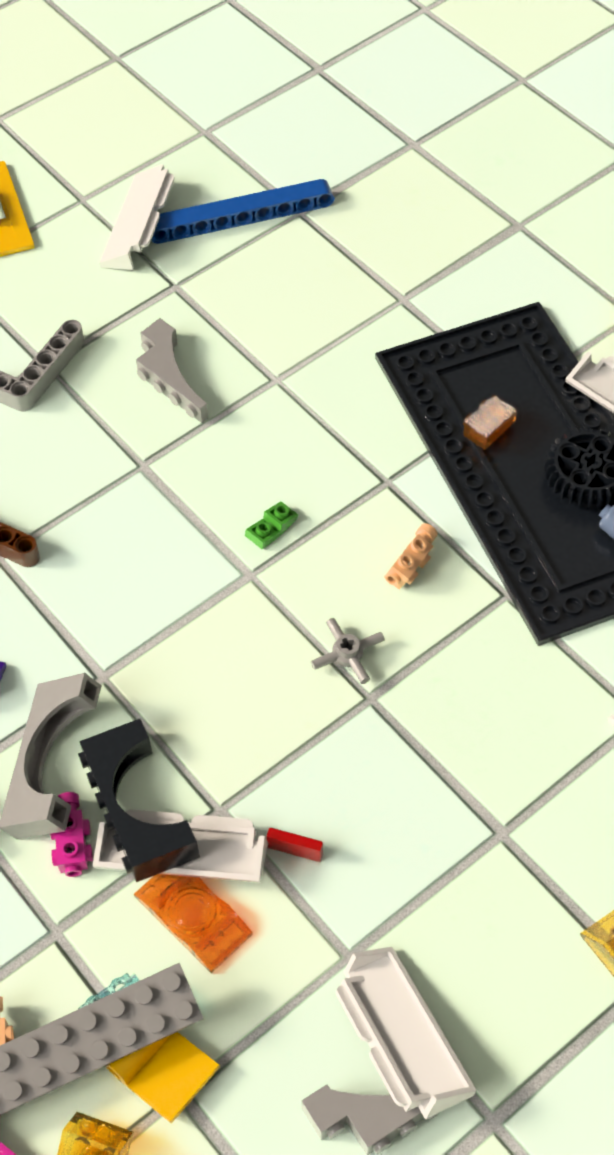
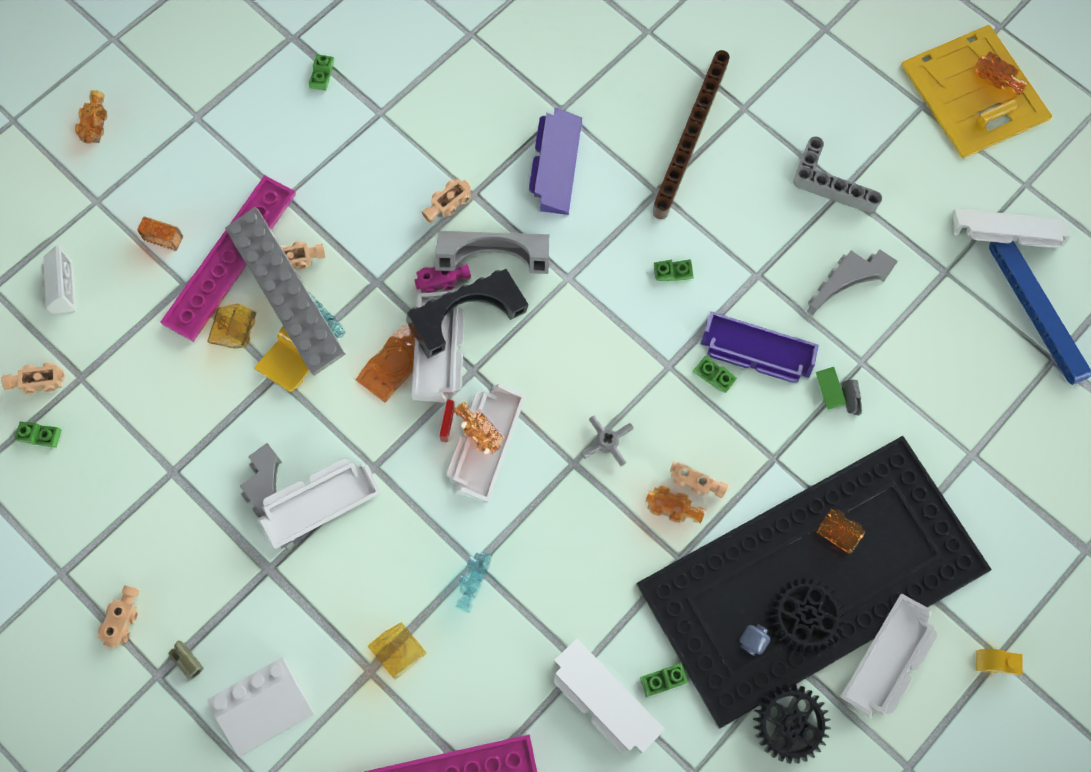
camera: 80 degrees right, 15 degrees up
none -> white slope [446,383,526,503]
none -> clear orange brick [453,401,505,455]
none -> clear light blue brick [455,552,493,613]
none -> clear orange brick [645,486,706,524]
none -> bright green slope [653,259,694,281]
none -> dark purple slope [700,311,819,383]
none -> bright green slope [816,367,846,410]
none -> dark grey hinge [841,380,863,416]

